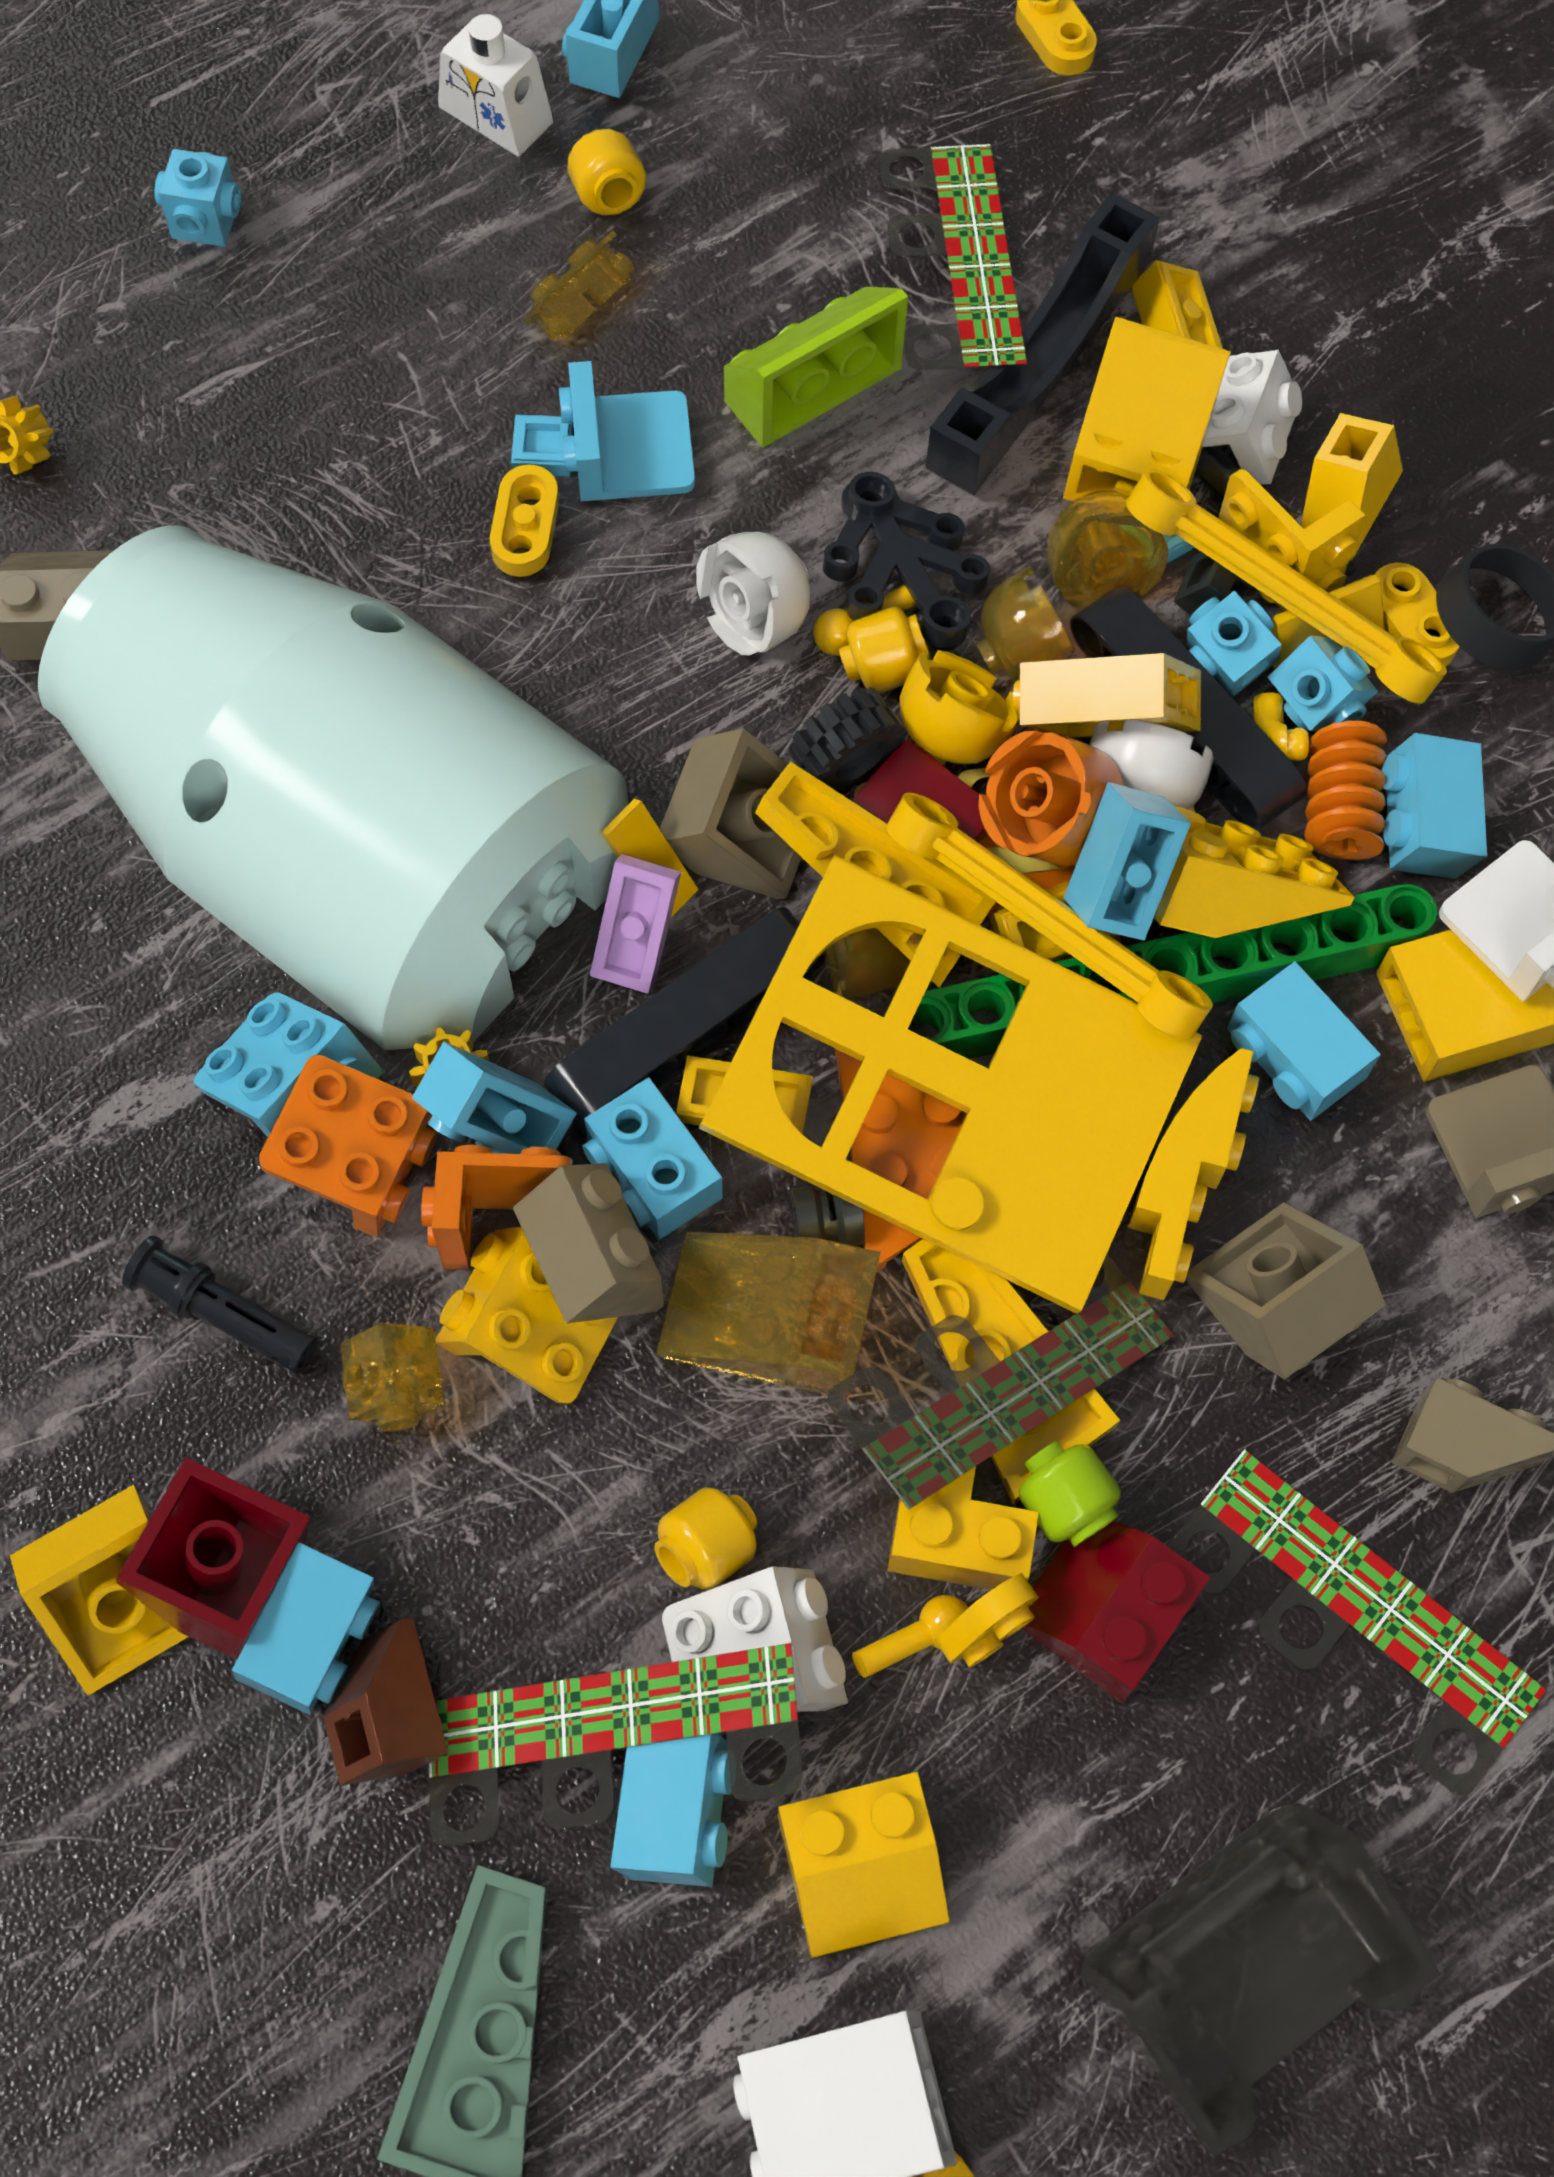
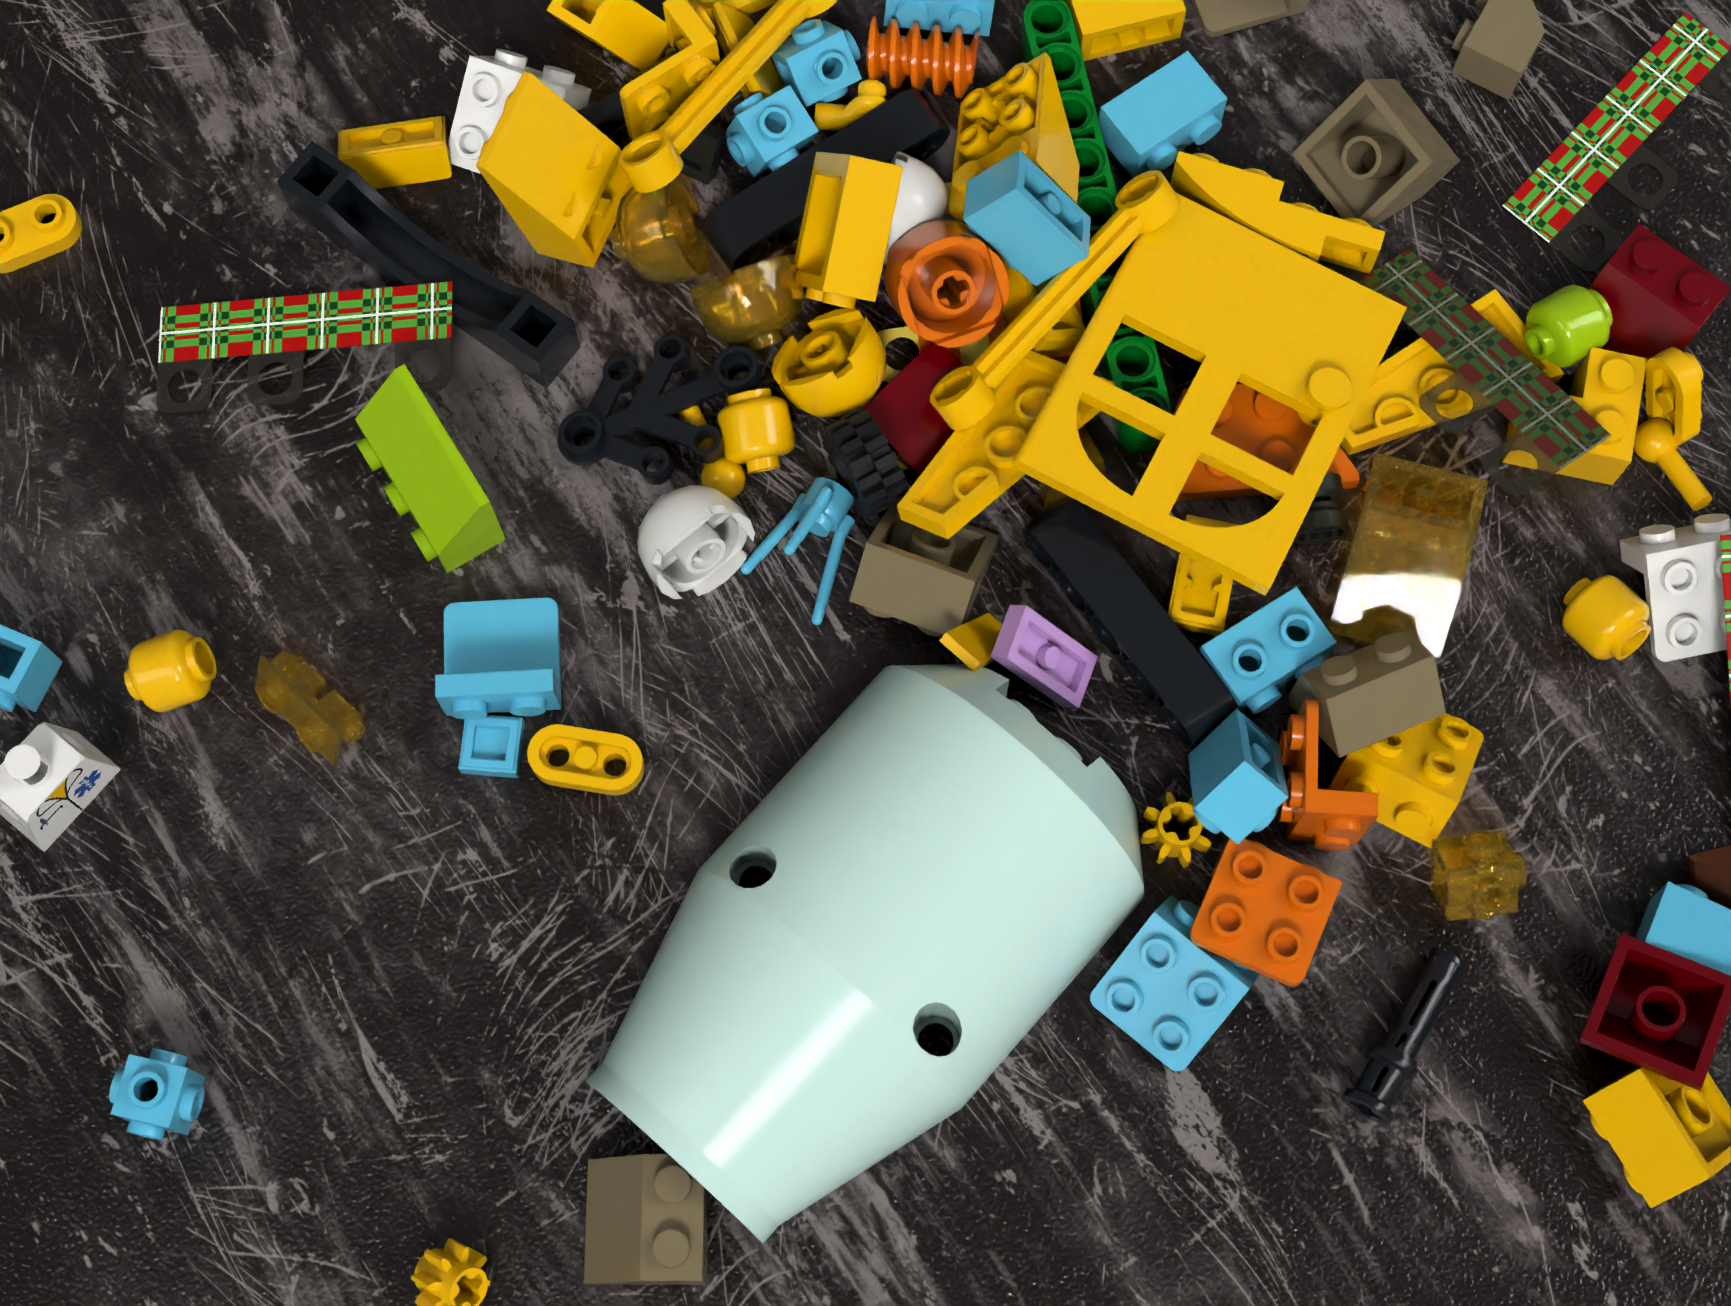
camera: 85 degrees left, 5 degrees up
none -> medium azure plant [741,477,855,625]

